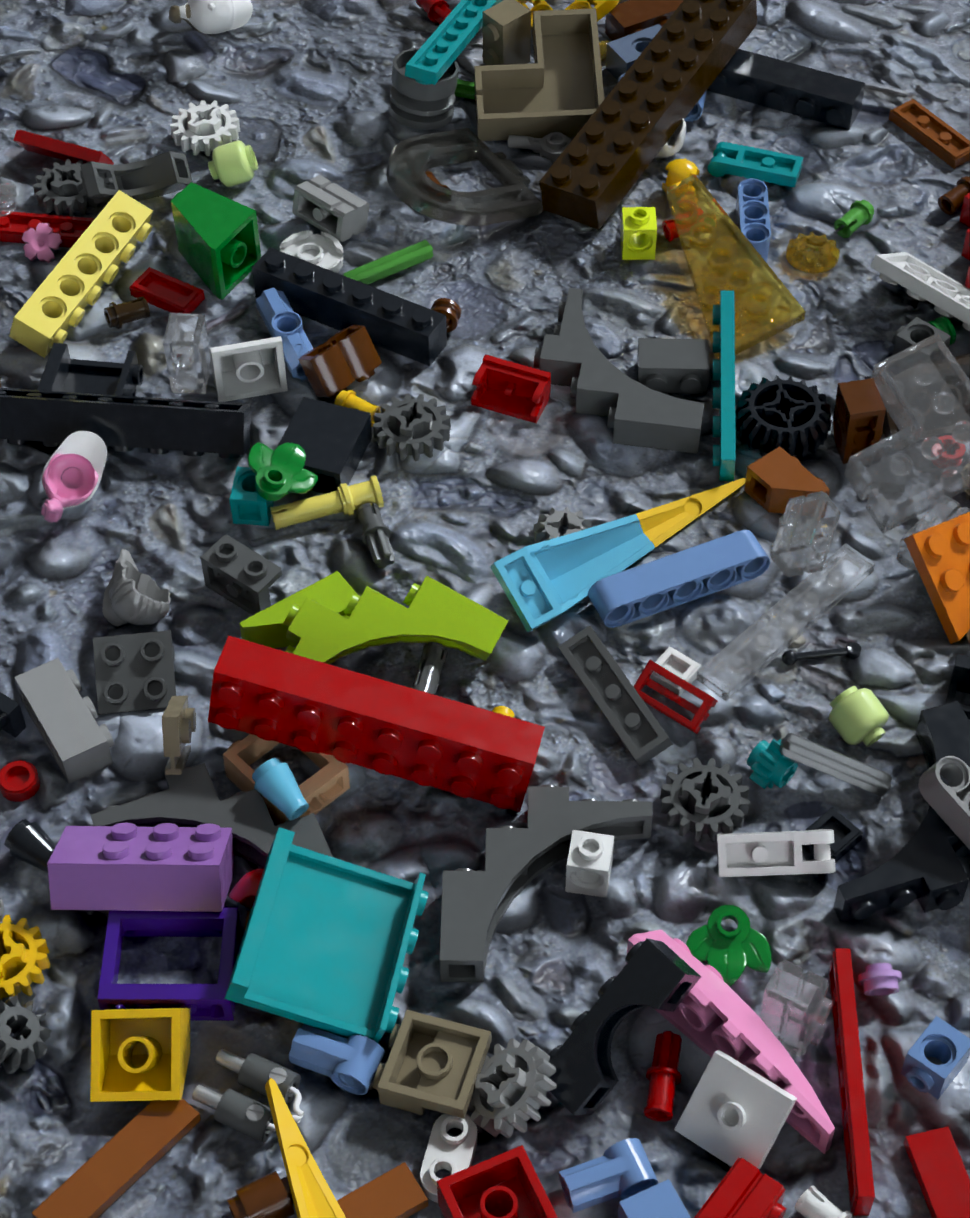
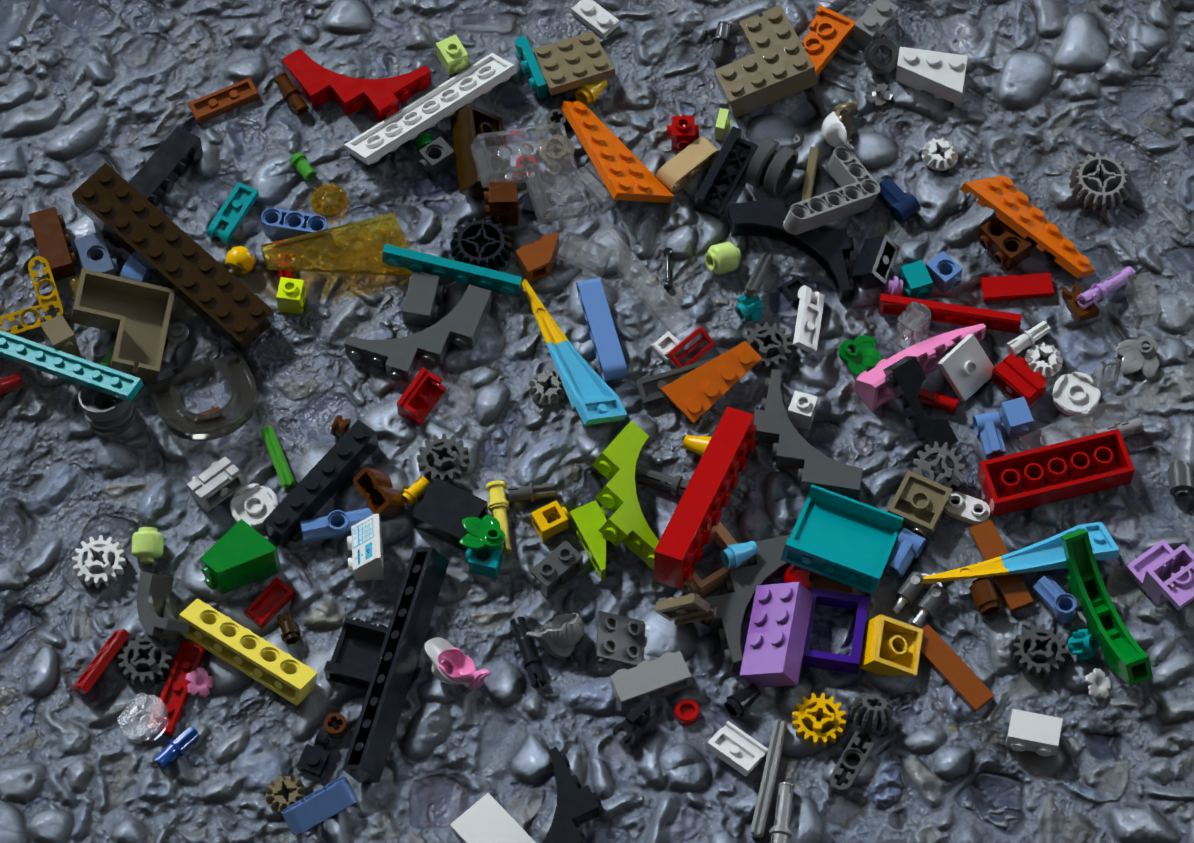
camera: 80 degrees left, 10 degrees up
clear brick [163,313,211,394] -> none
none -> black pin [510,617,547,689]
none -> yellow brick [531,500,570,542]
none -> orange wing [660,341,762,424]
none -> black brick [851,234,900,290]
none -> teal brick [899,260,933,299]

